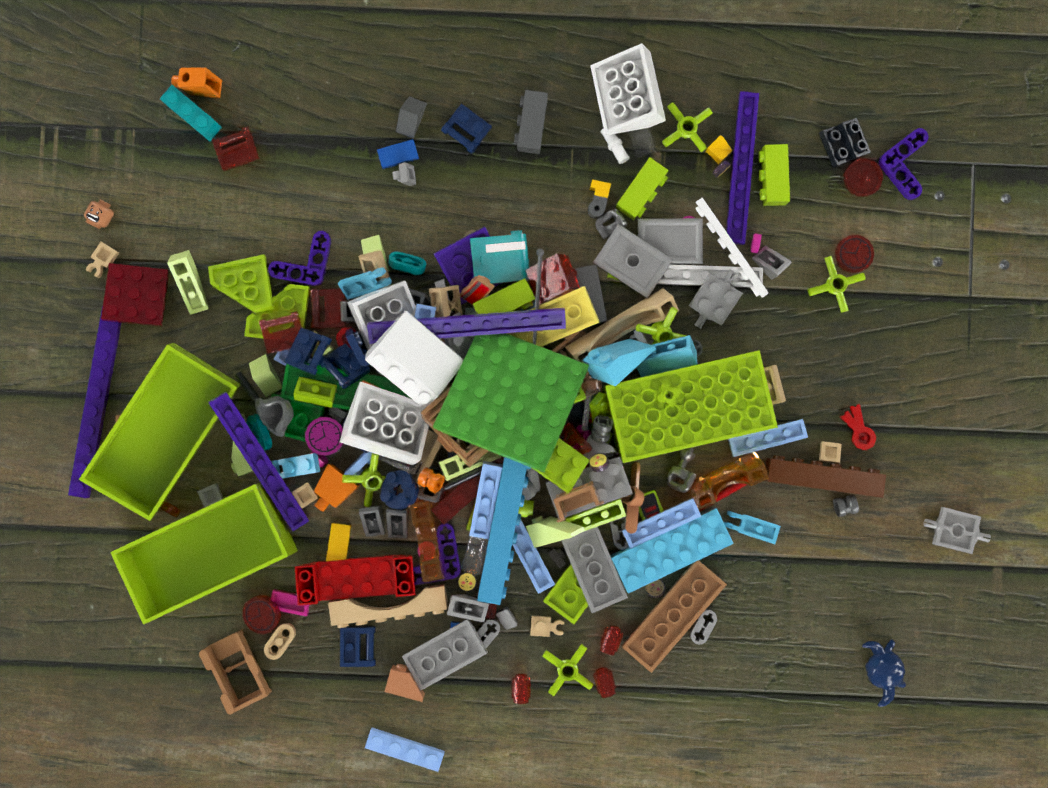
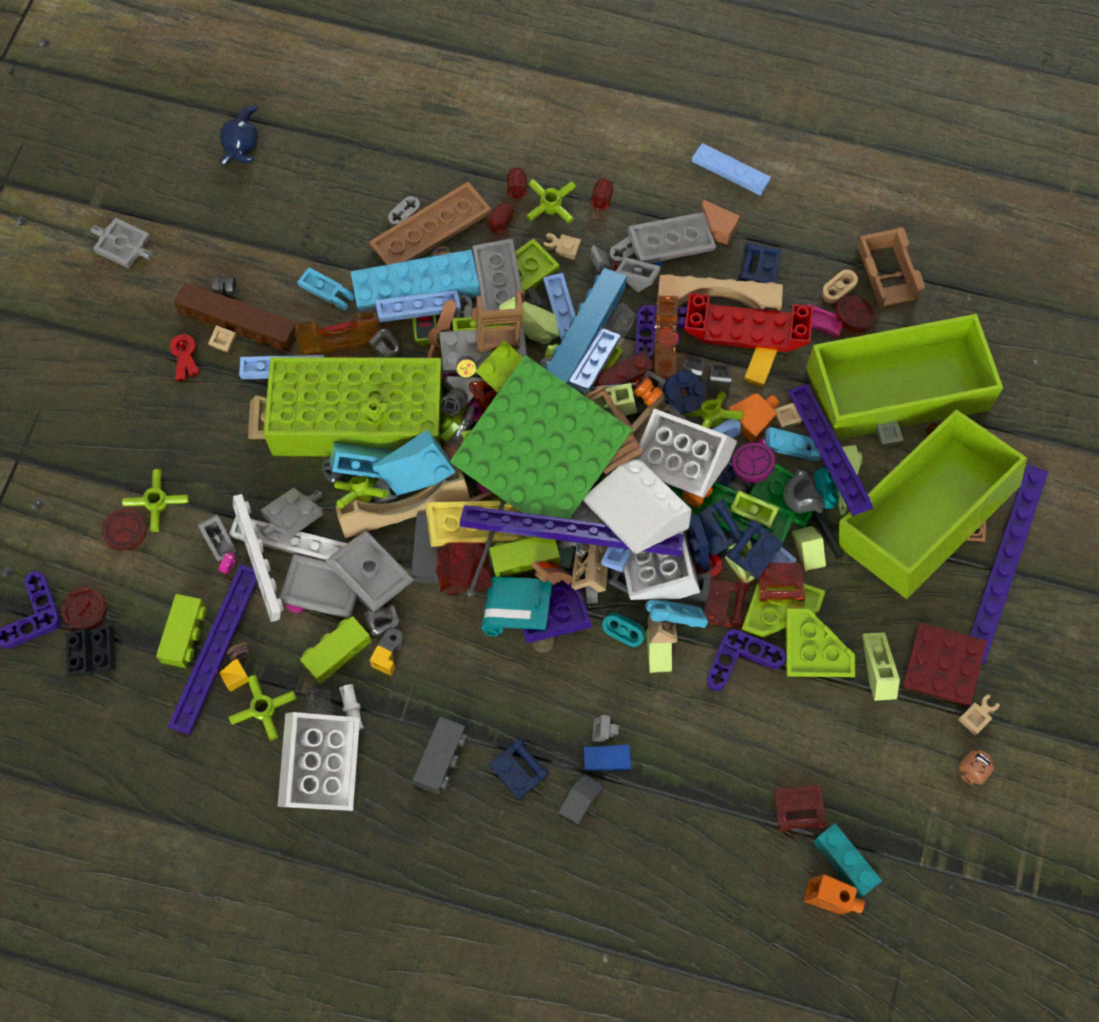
camera: 165 degrees left, 20 degrees down
light yellow tile [458,572,477,592] -> none

